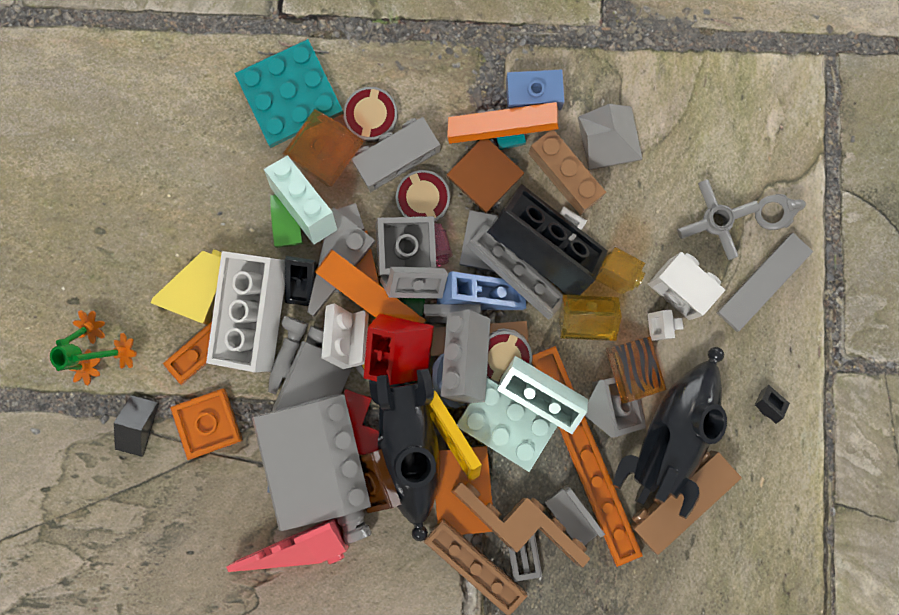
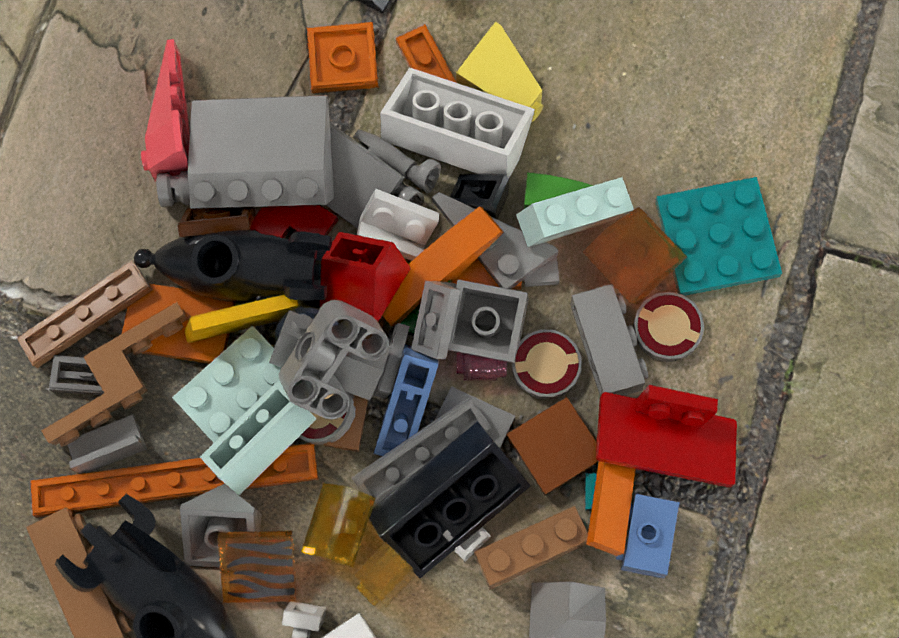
camera: 110 degrees right, 10 degrees down
none -> light grey beam [279,300,389,419]
none -> red bracket [596,385,737,488]

